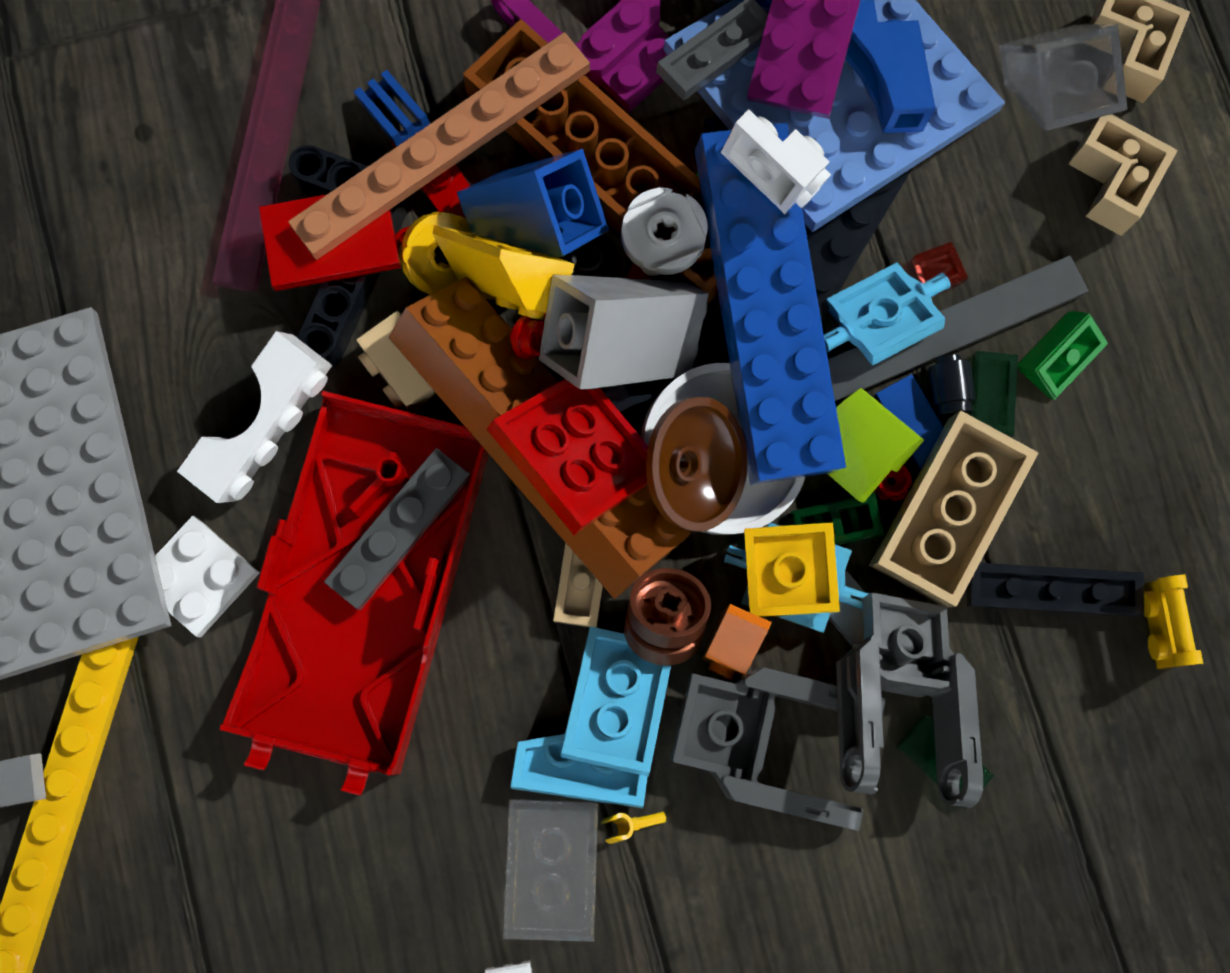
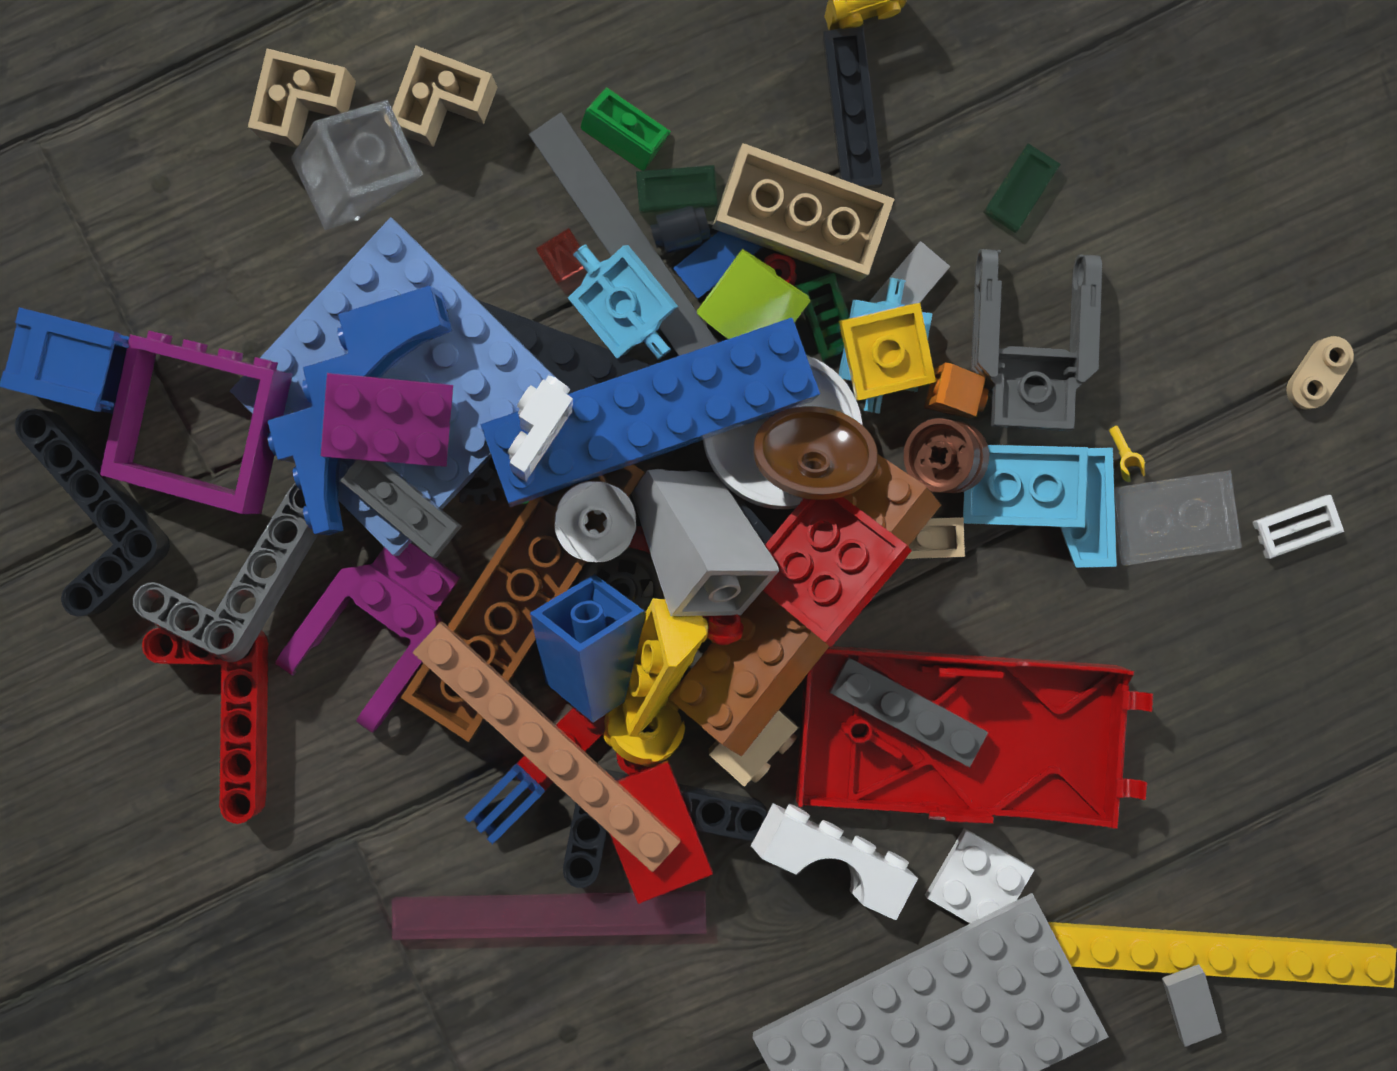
camera: 90 degrees left, 10 degrees up
dark grey plate [836,592,983,808] -> none

